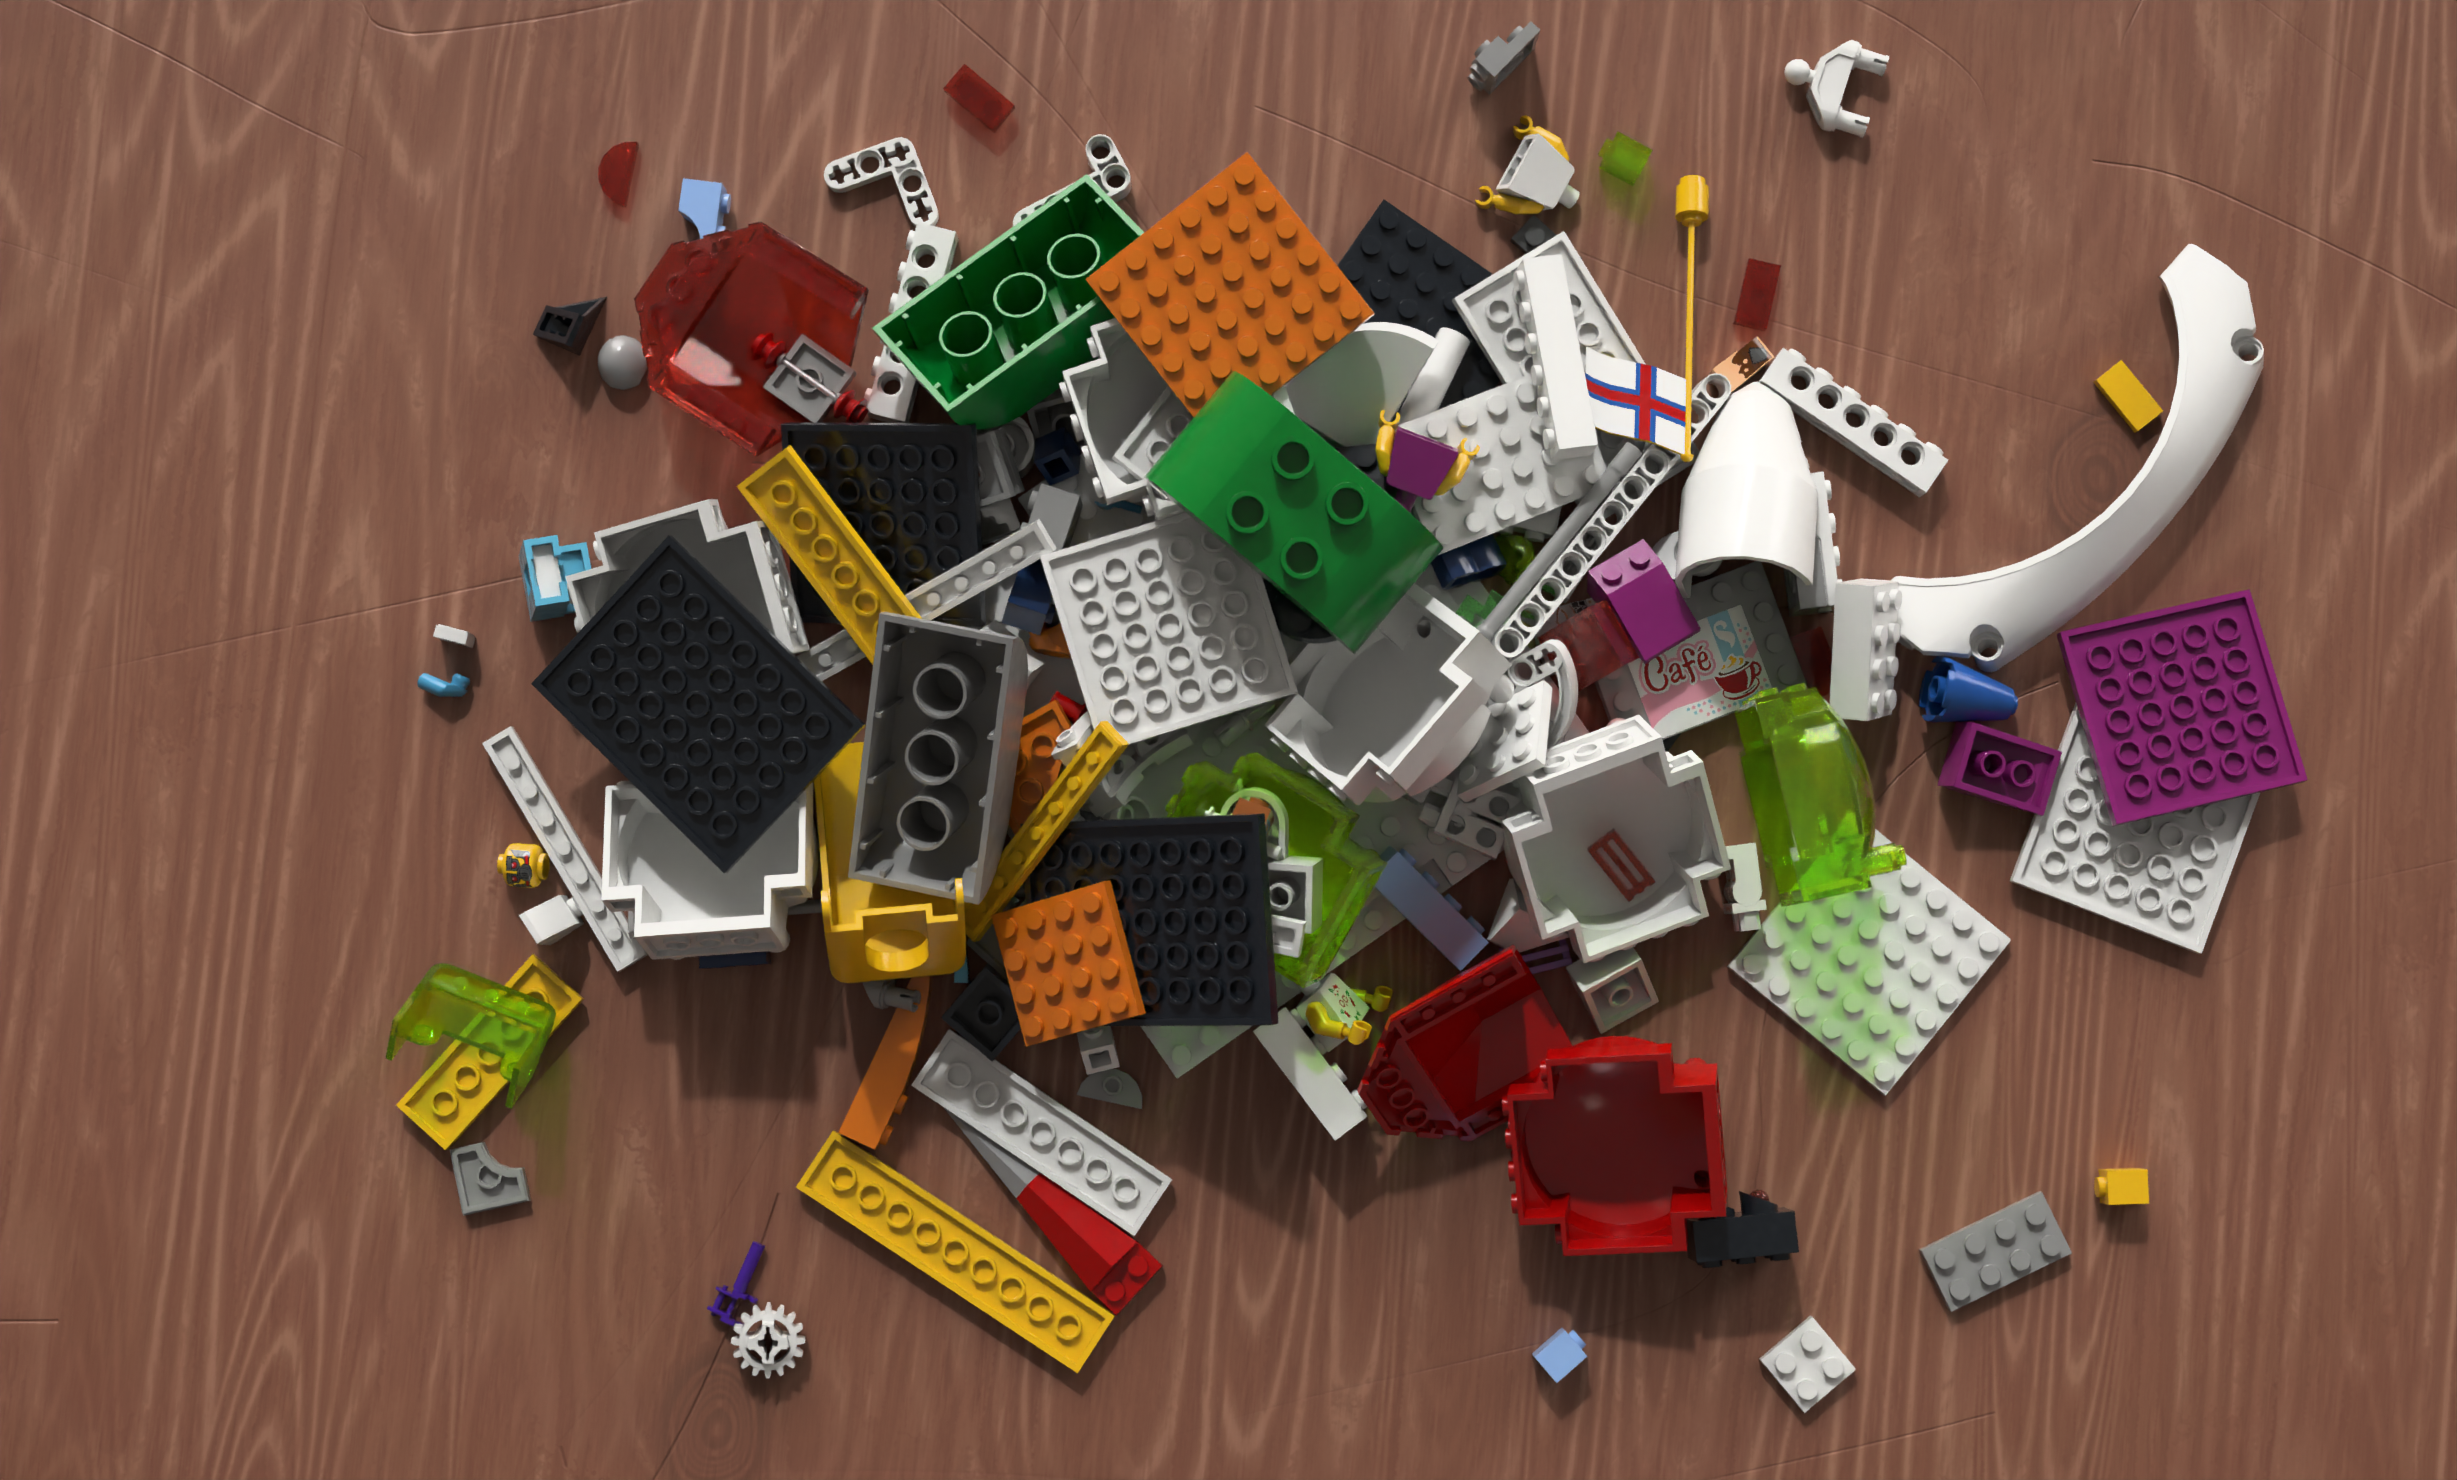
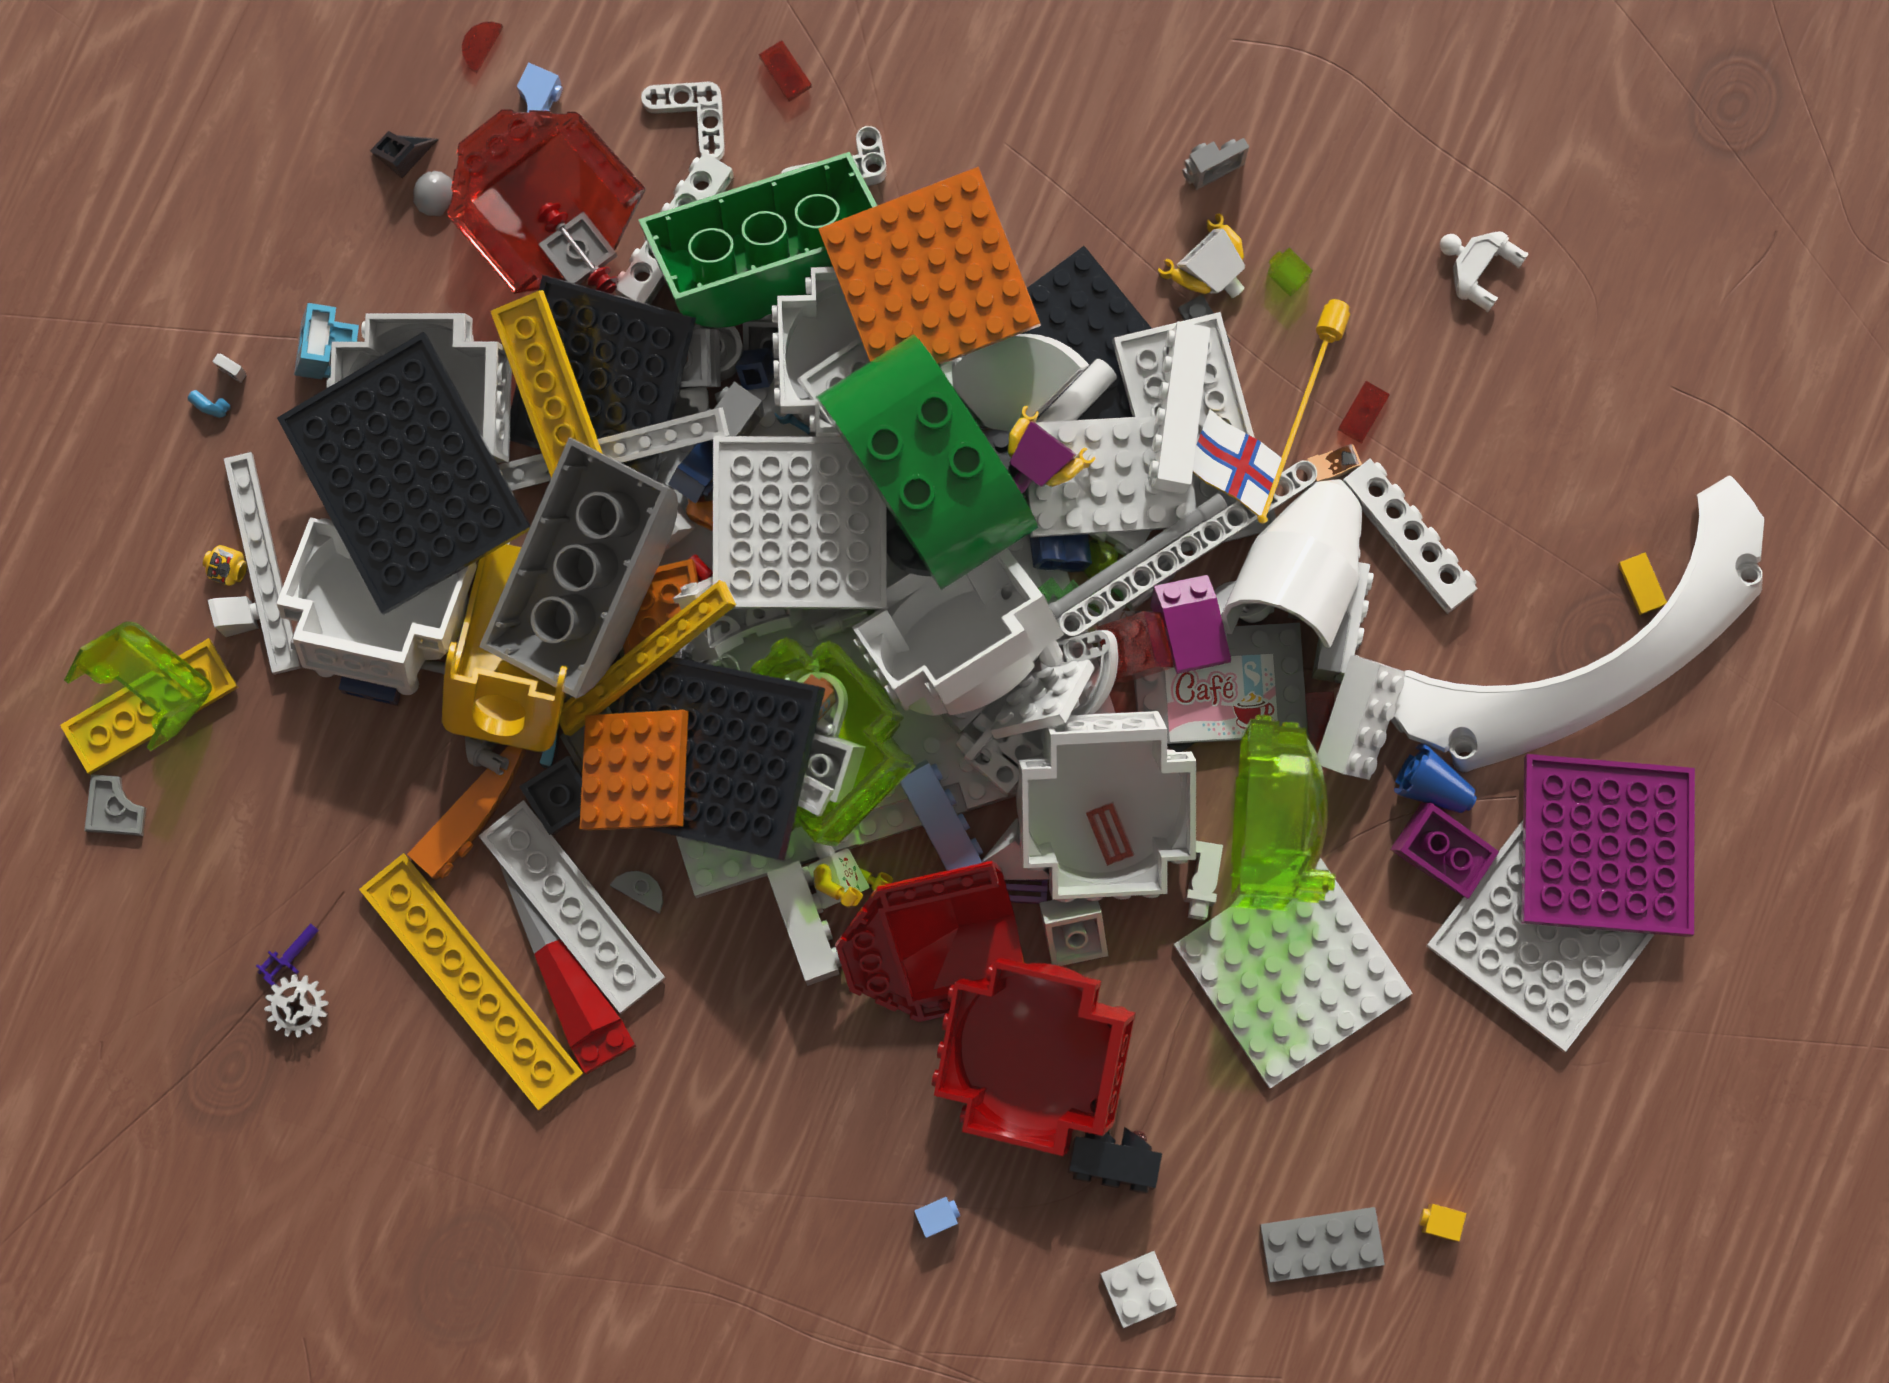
camera: 15 degrees right, 5 degrees down
white brick [1077,1026,1120,1075] -> none

